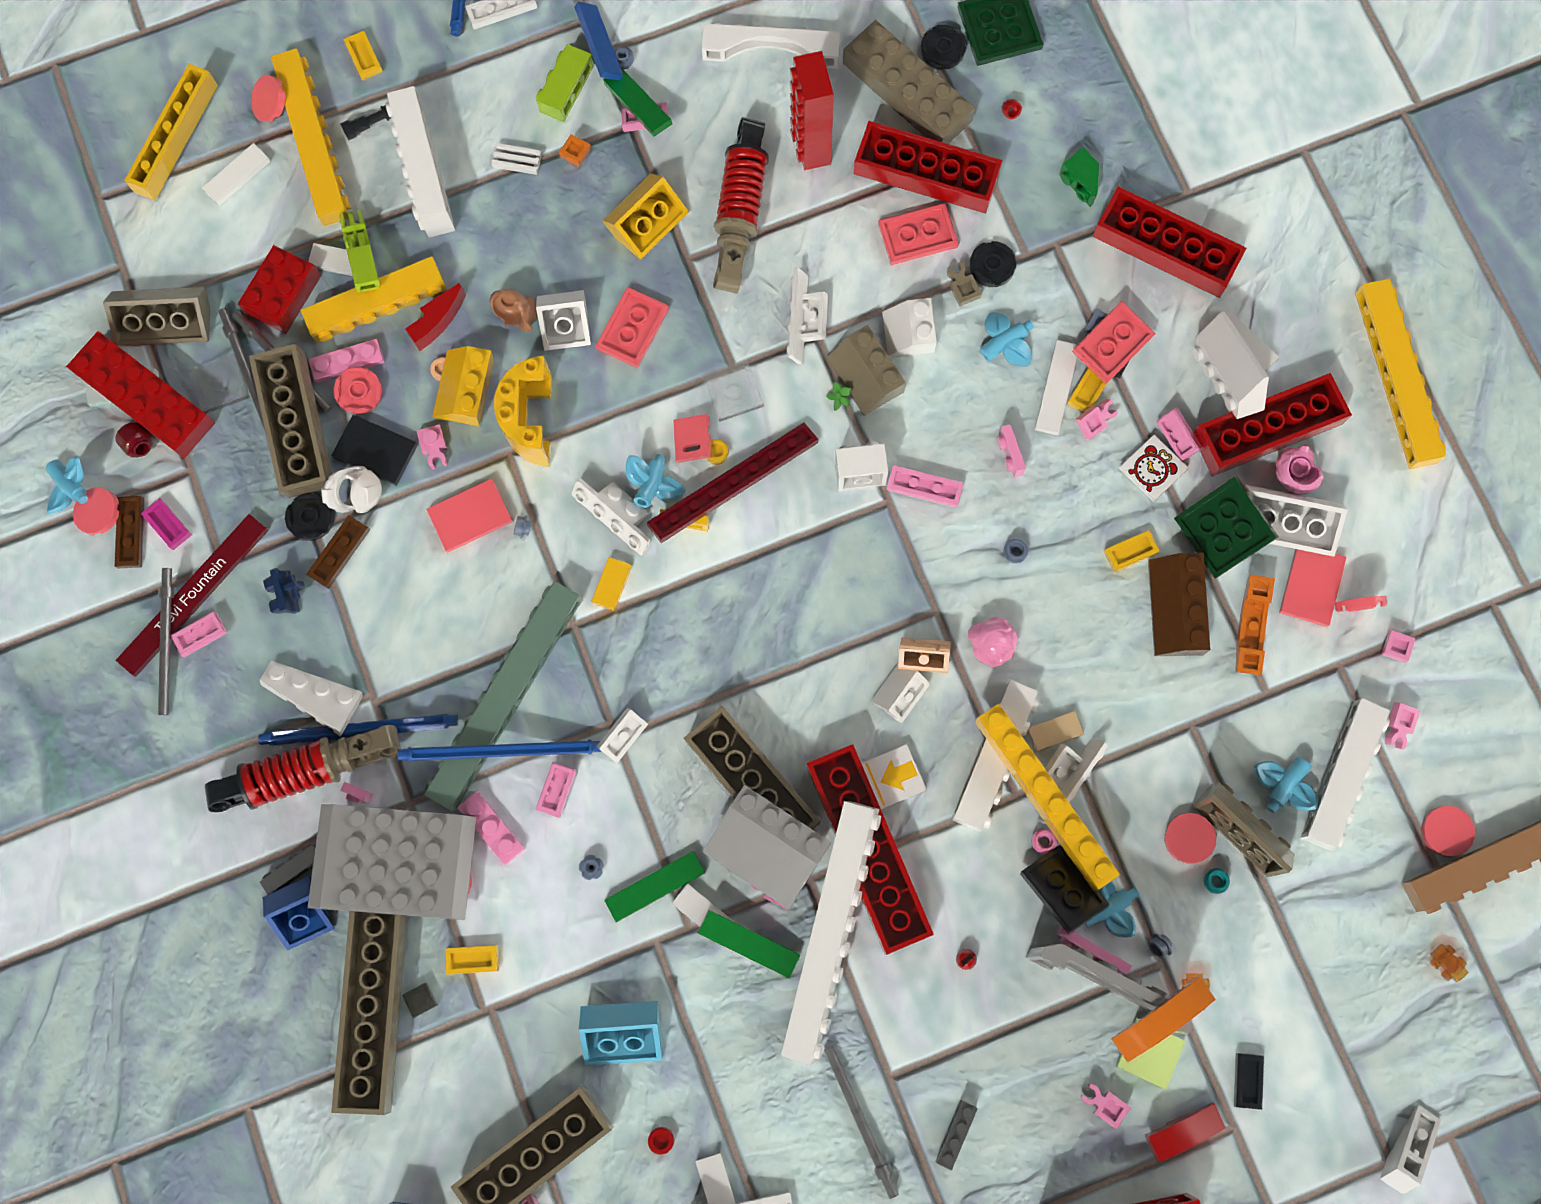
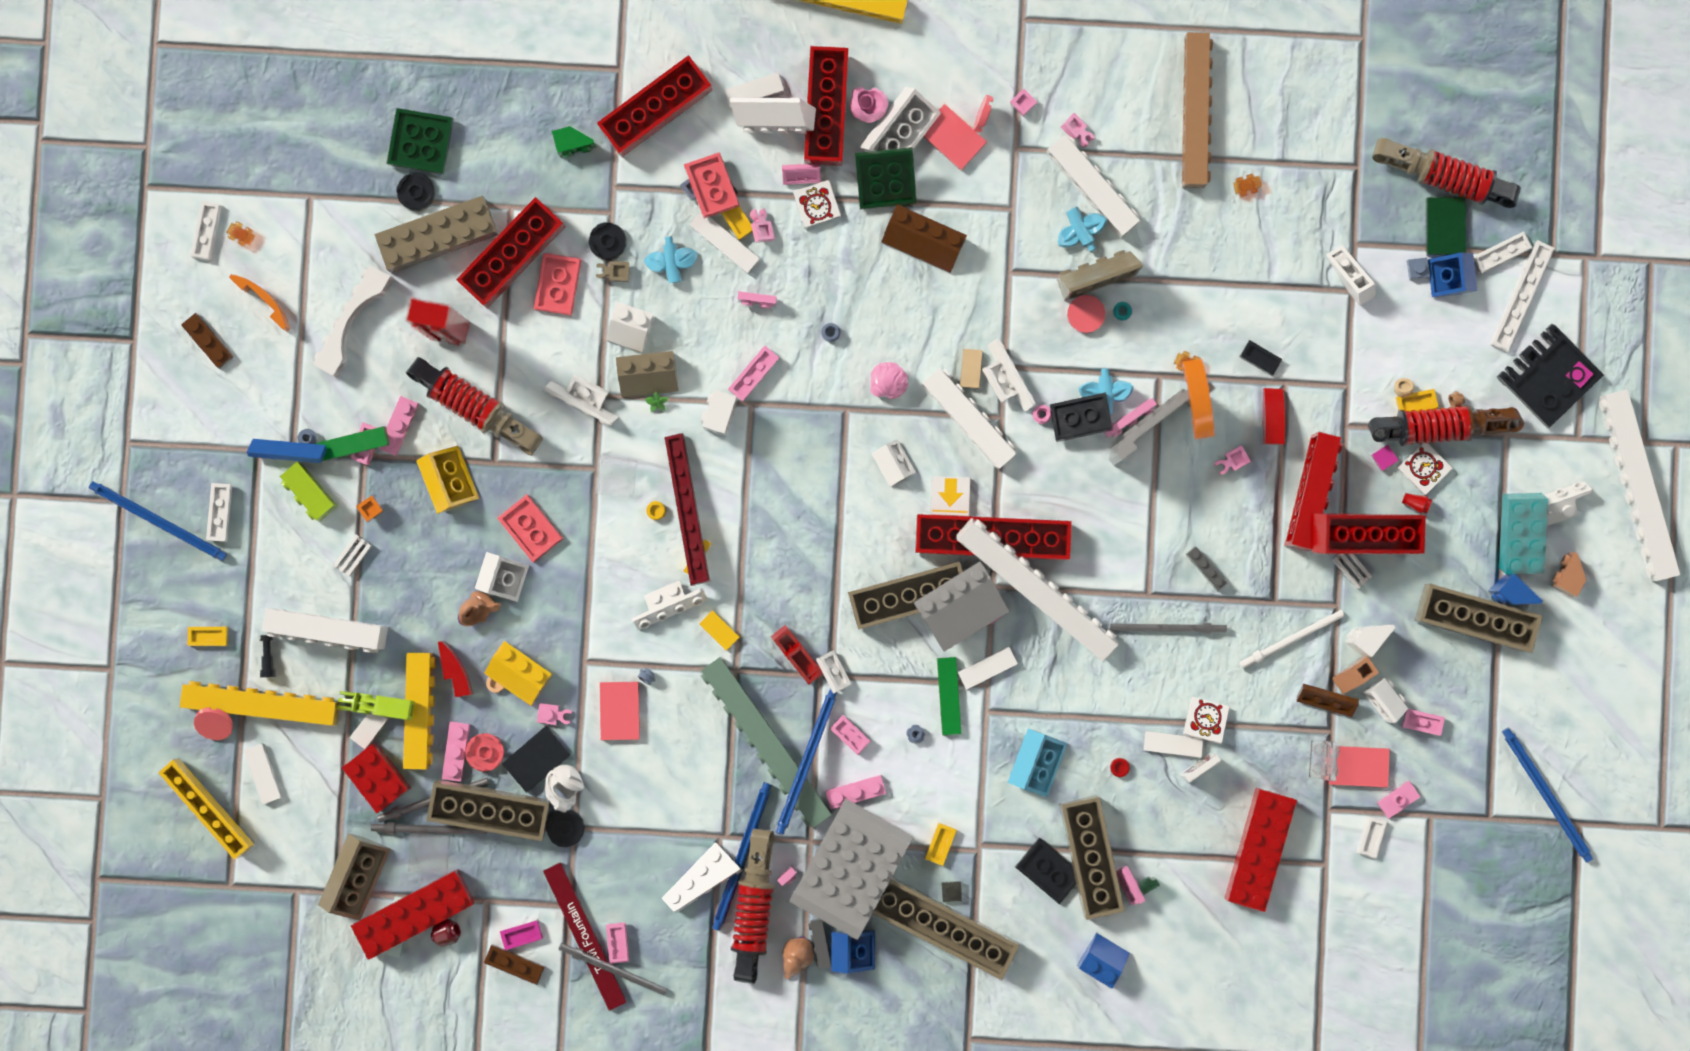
camera: 65 degrees left, 10 degrees up
medium azure plant [46,456,88,514] -> none
coral tile [73,487,119,535] -> none
dark blue hips [263,568,305,614] -> none
reddish brown plate [306,515,370,589] -> none
yellow cylinder [494,356,552,467] -> none
medium azure plant [626,454,686,508] -> none
coral piece [673,414,712,463] -> none
green tile [697,909,800,979] -> none
light nougat brick [898,637,951,673] -> none
red hinge [956,949,977,970] -> none
yellow brick [975,703,1120,891] -> none
red hinge [1001,98,1022,119] -> none
yellow tile [1104,530,1160,573] -> none
yellowish green tile [1116,1018,1186,1090] -> none
sand blue plate [1148,934,1172,958] -> none
orange slope [1236,574,1275,676] -> none
coral tile [1421,806,1475,857] -> none
none -> bright pink plate [378,396,419,456]
none -> red slope [770,625,823,685]
none -> nougat hair [782,937,814,979]
none -> black tile [1015,837,1076,905]

